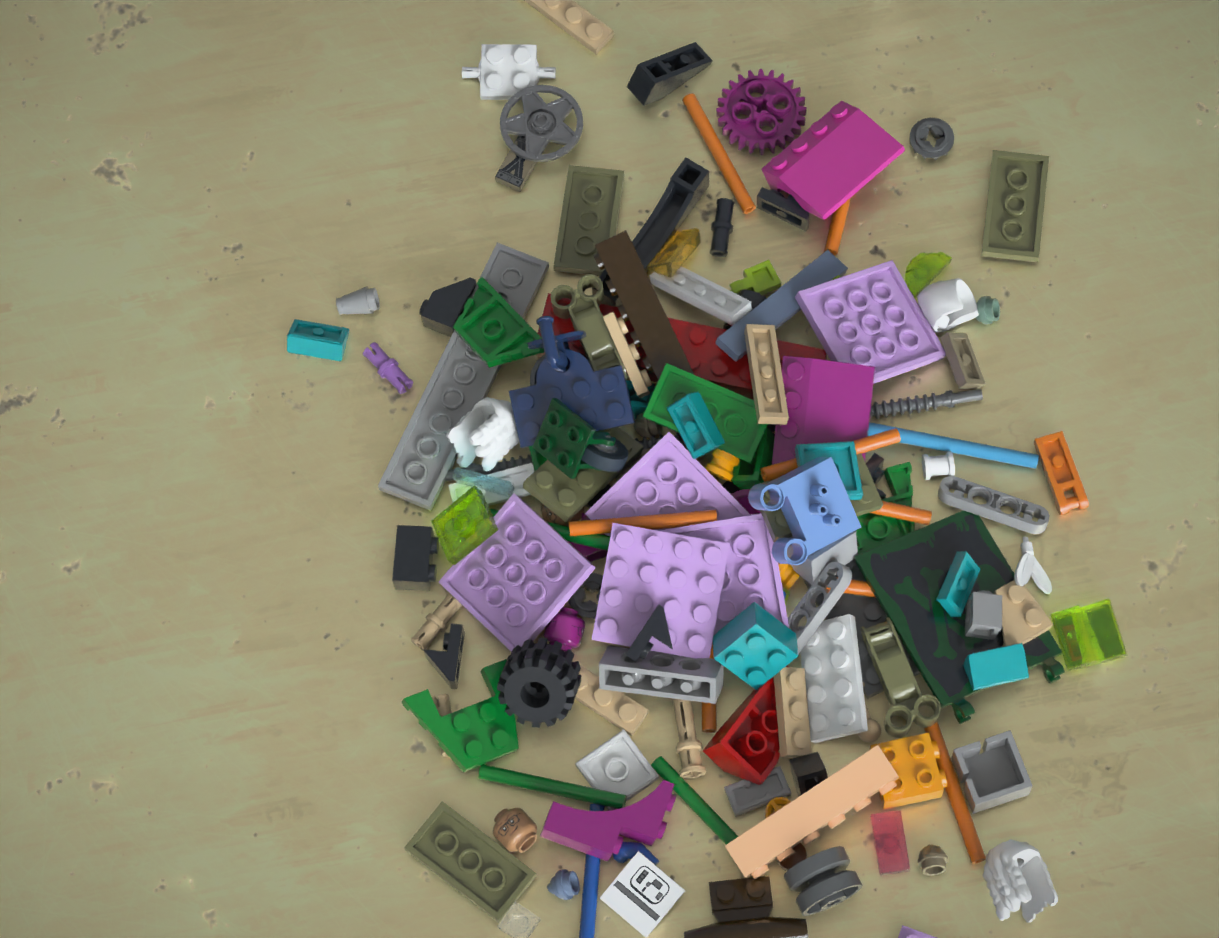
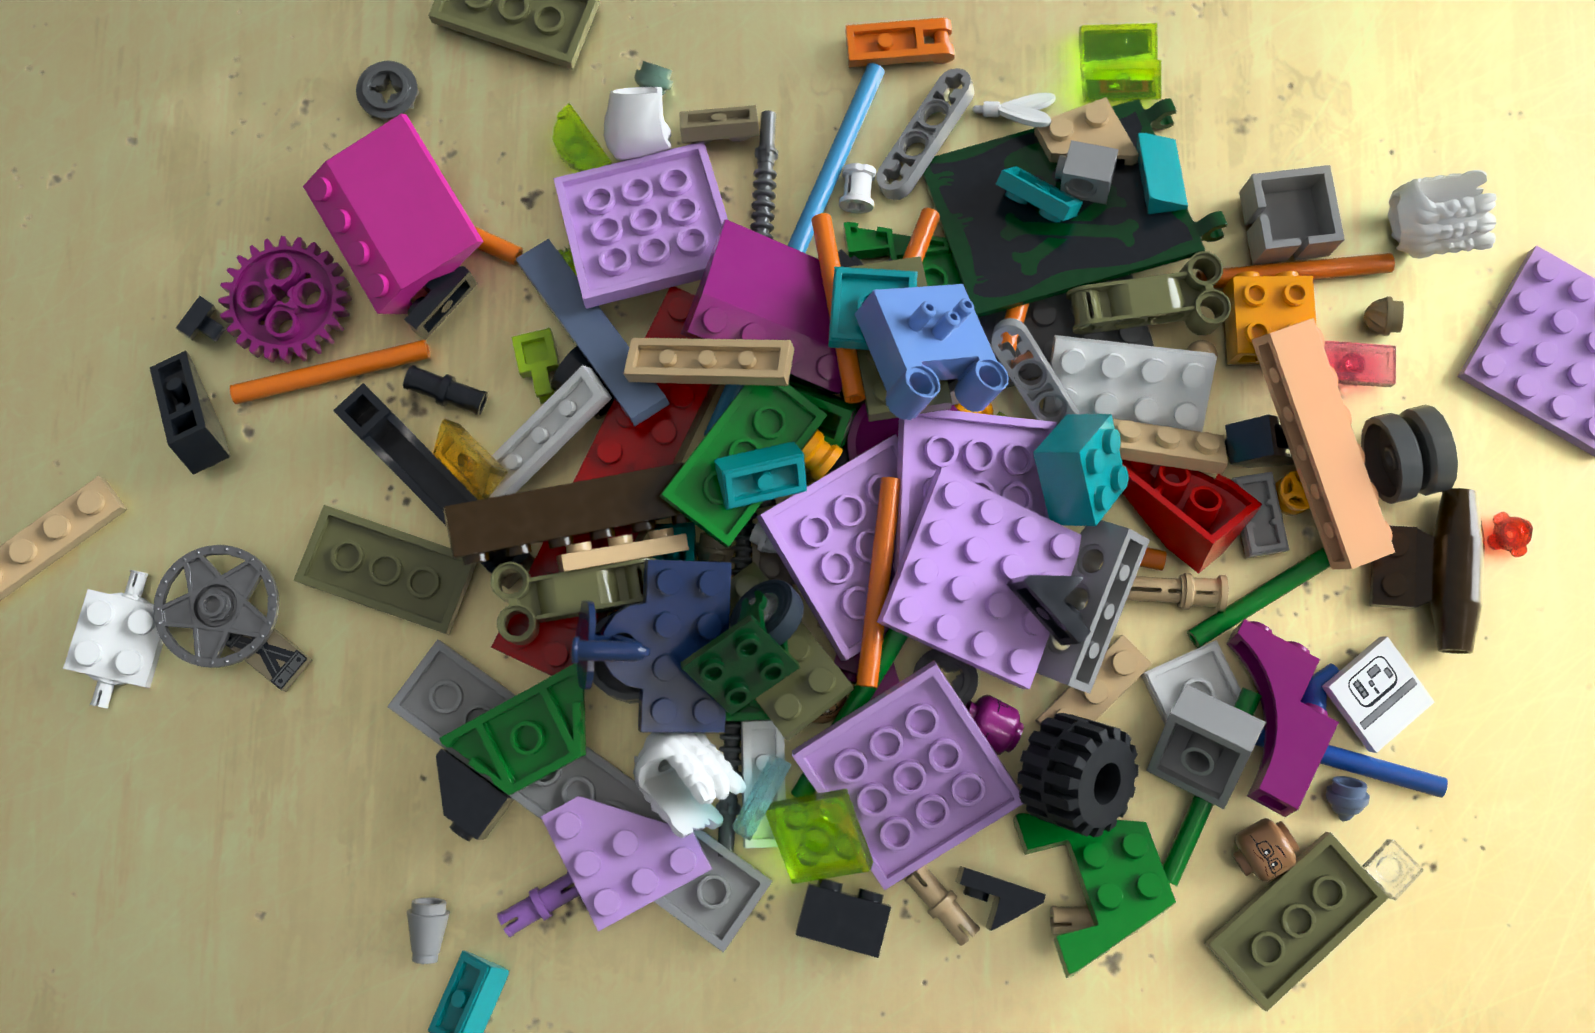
camera: 85 degrees left, 10 degrees up
none -> black tile [176,296,226,342]
none -> lavender plate [541,796,713,931]
none -> light grey slope [1146,685,1266,809]

